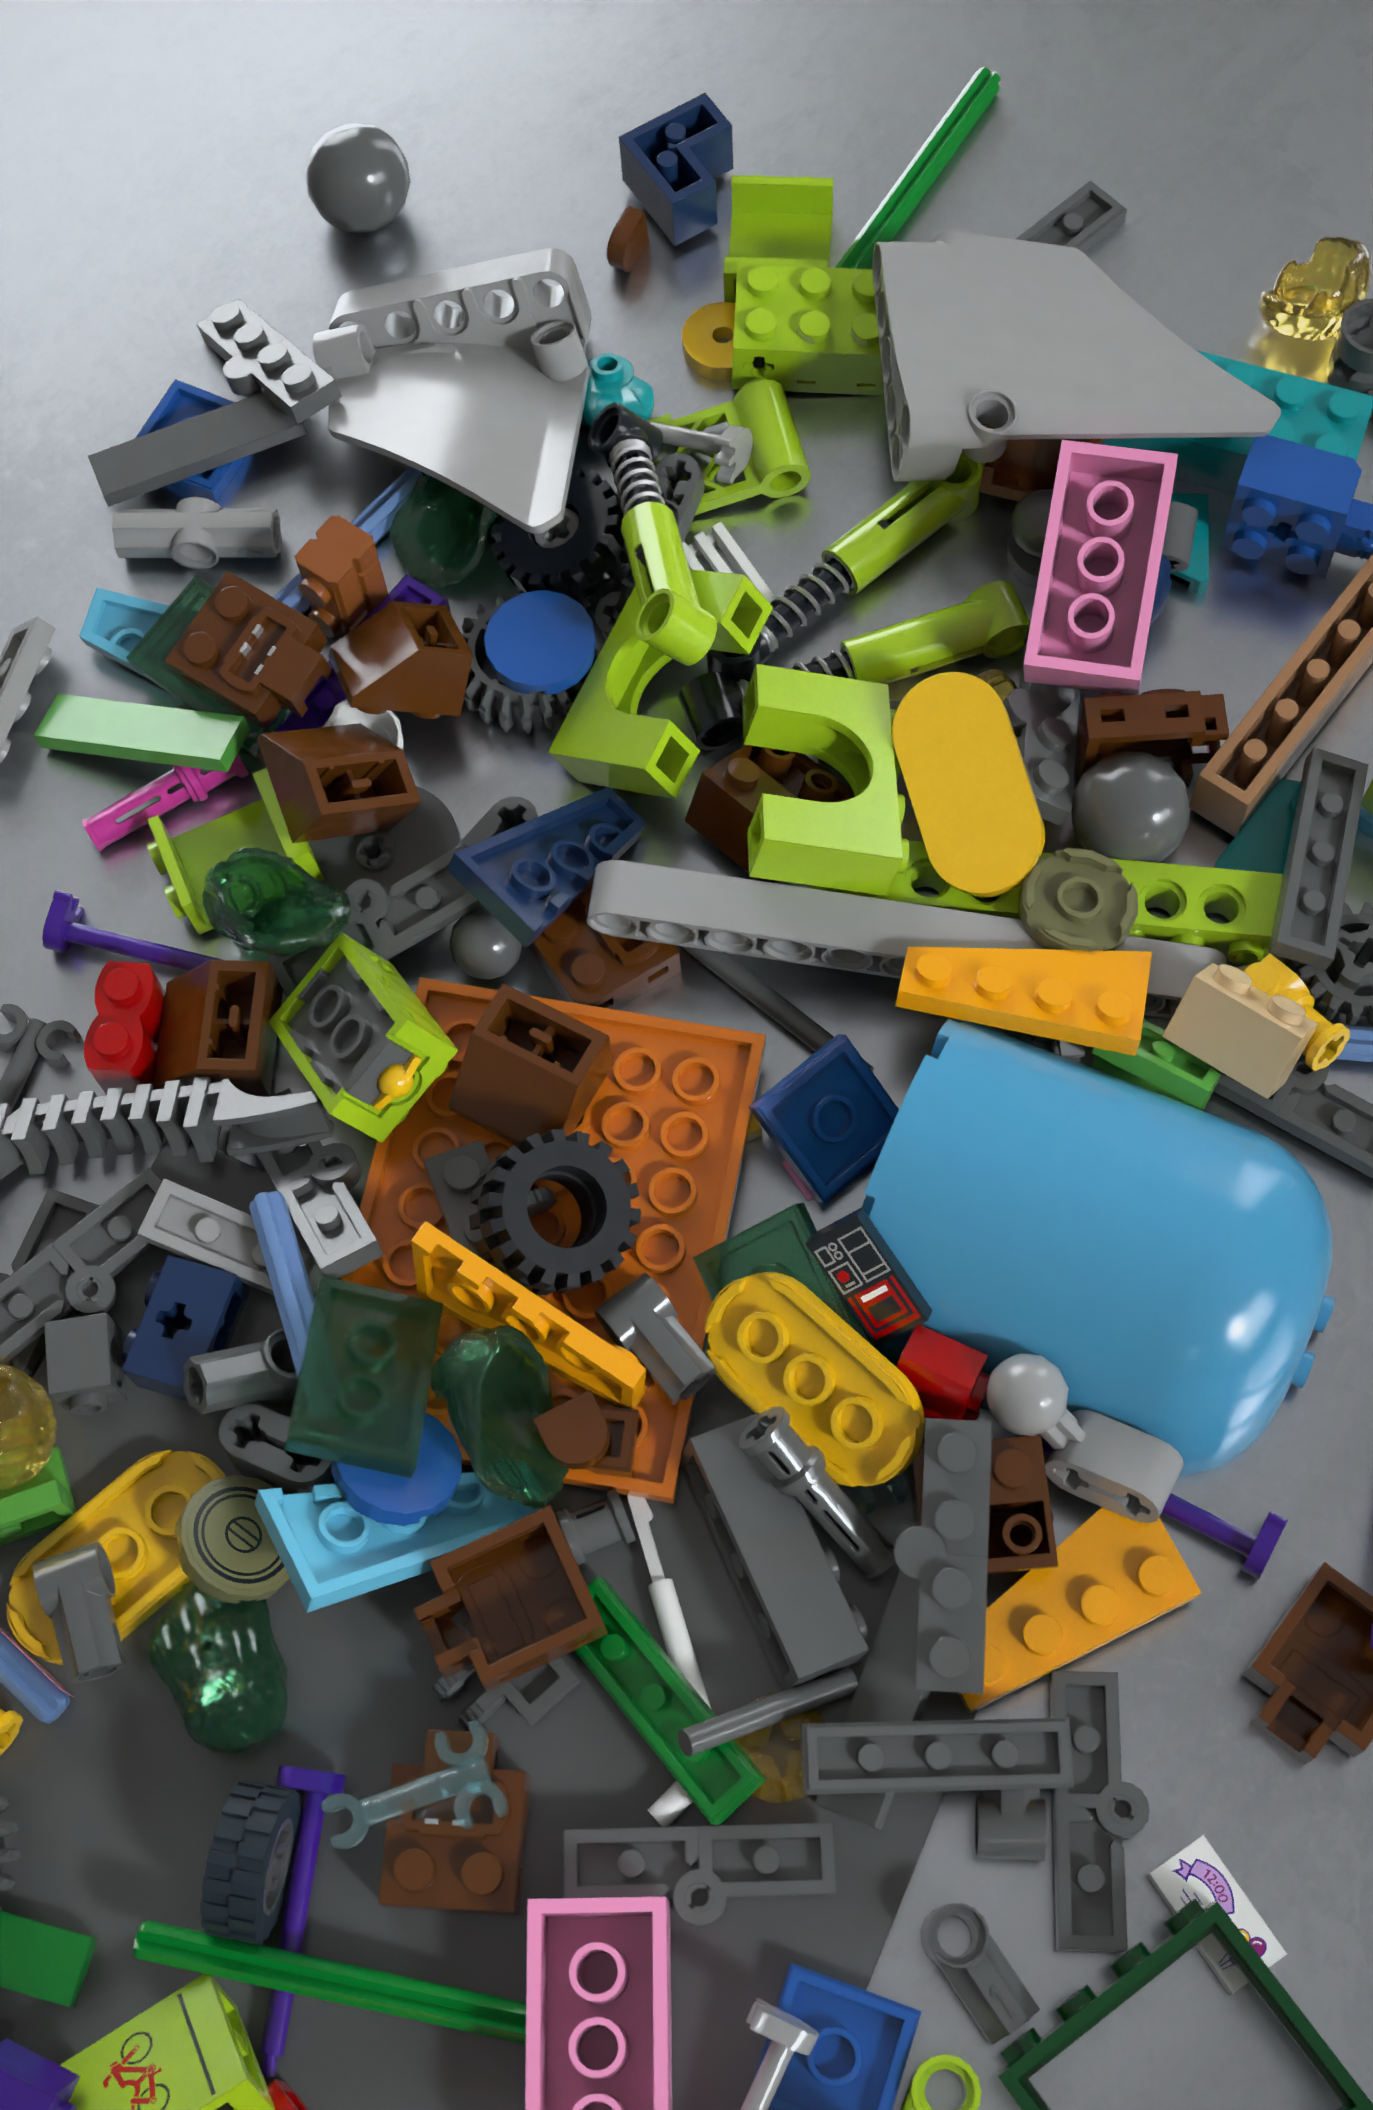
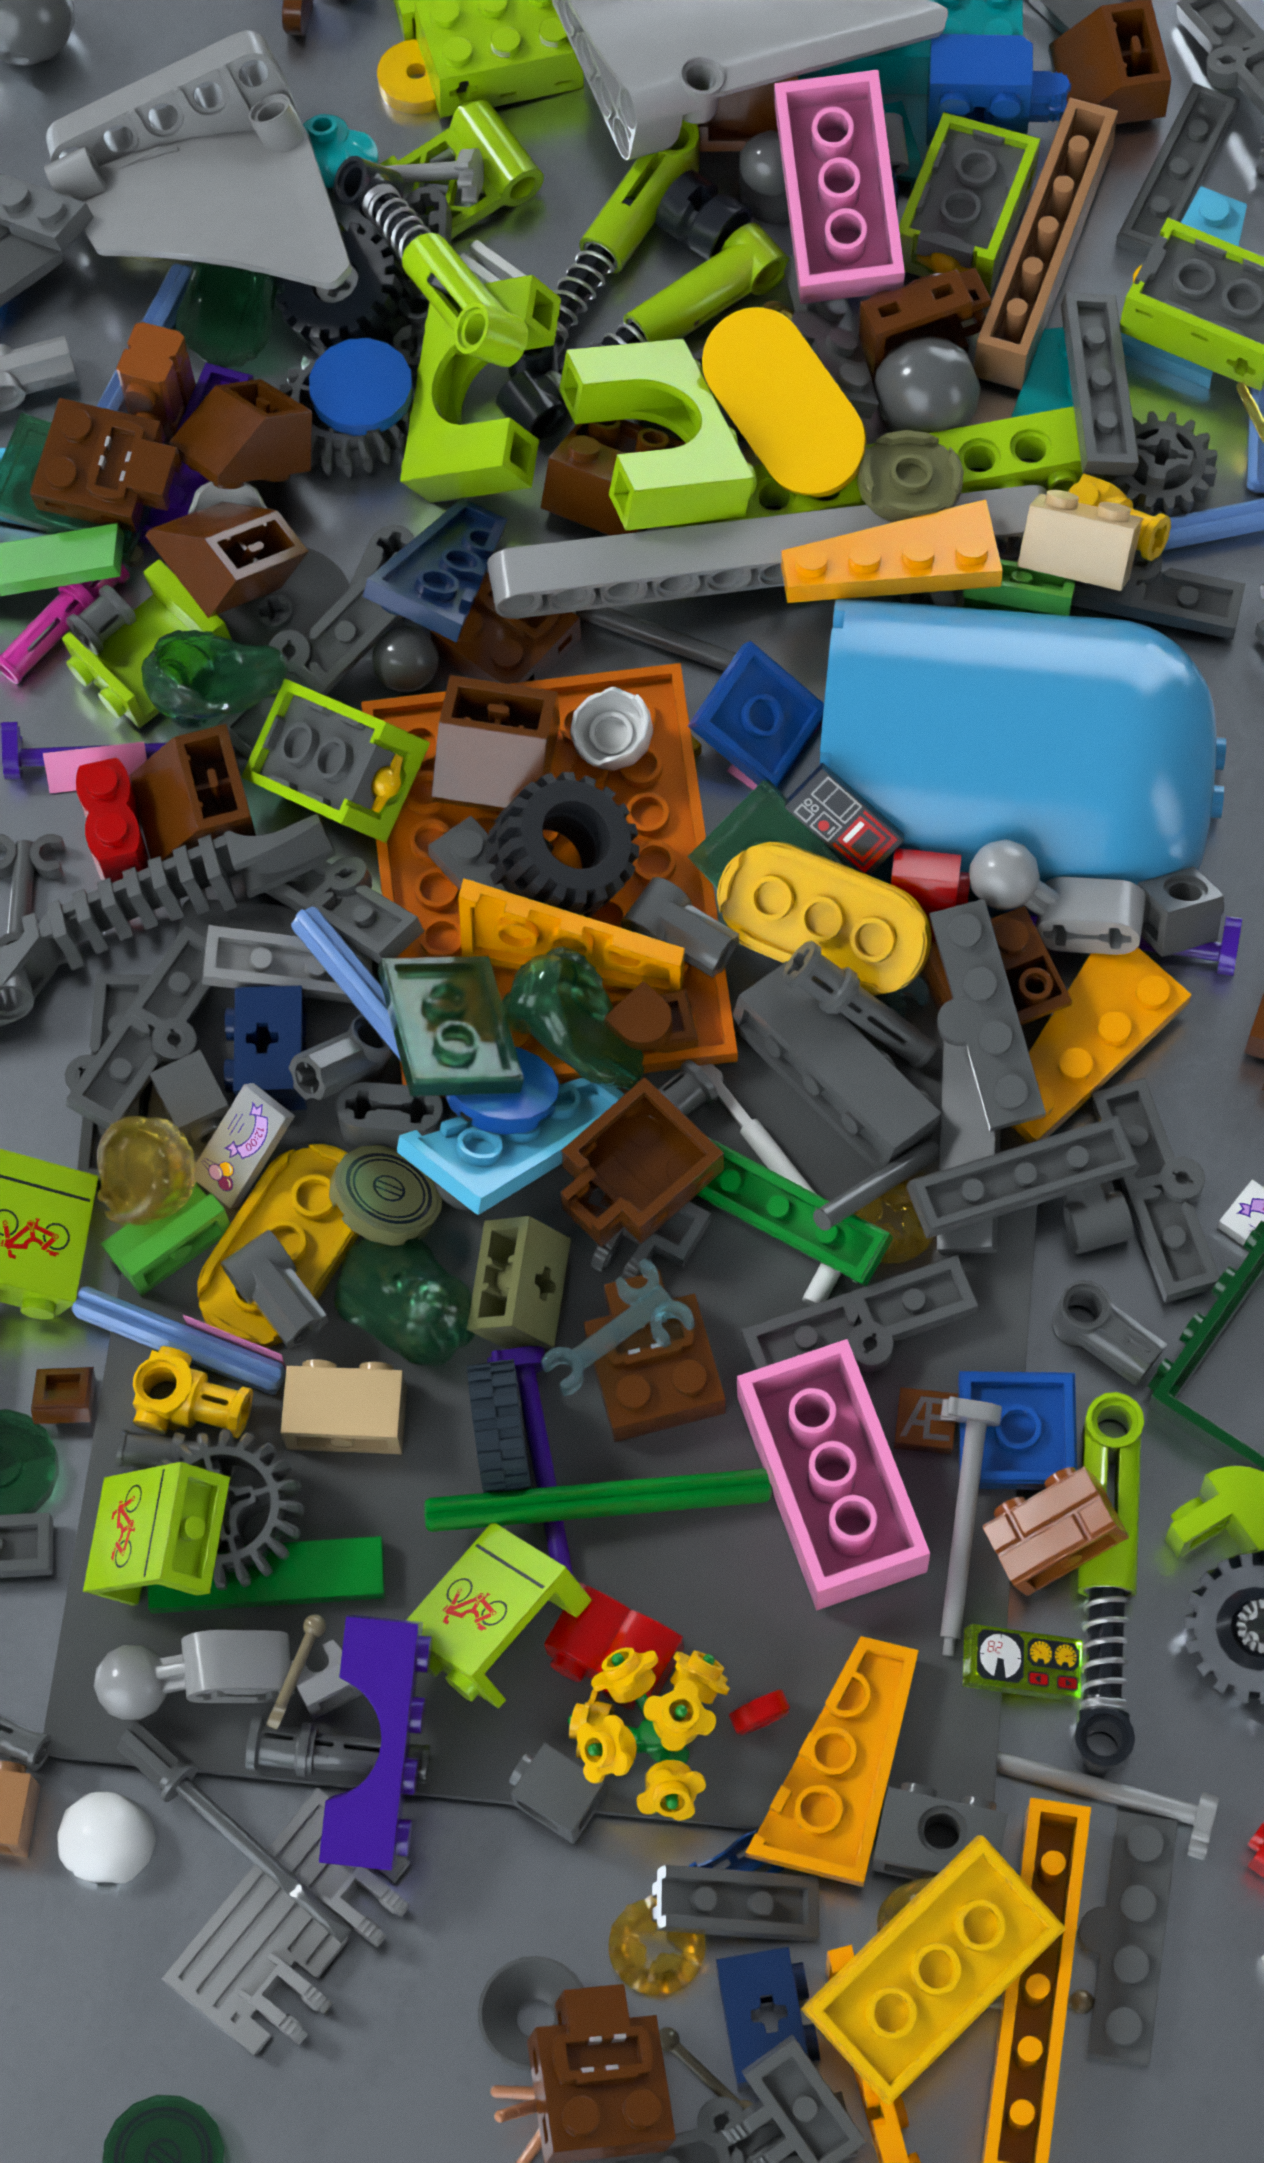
camera: 20 degrees left, 0 degrees up
none -> bright pink sticker [43,742,147,794]
none -> dark grey bush [66,584,137,655]
none -> light grey tile [189,1083,295,1209]
none -> tan brick [281,1359,407,1454]
none -> olive brick [467,1216,571,1349]
none -> white hair [570,687,653,771]
none -> black wheel [656,170,752,260]
none -> reddish brown tile [894,1387,958,1455]
none -> piece [899,112,1040,296]
none -> dark grey brick [1138,867,1224,957]

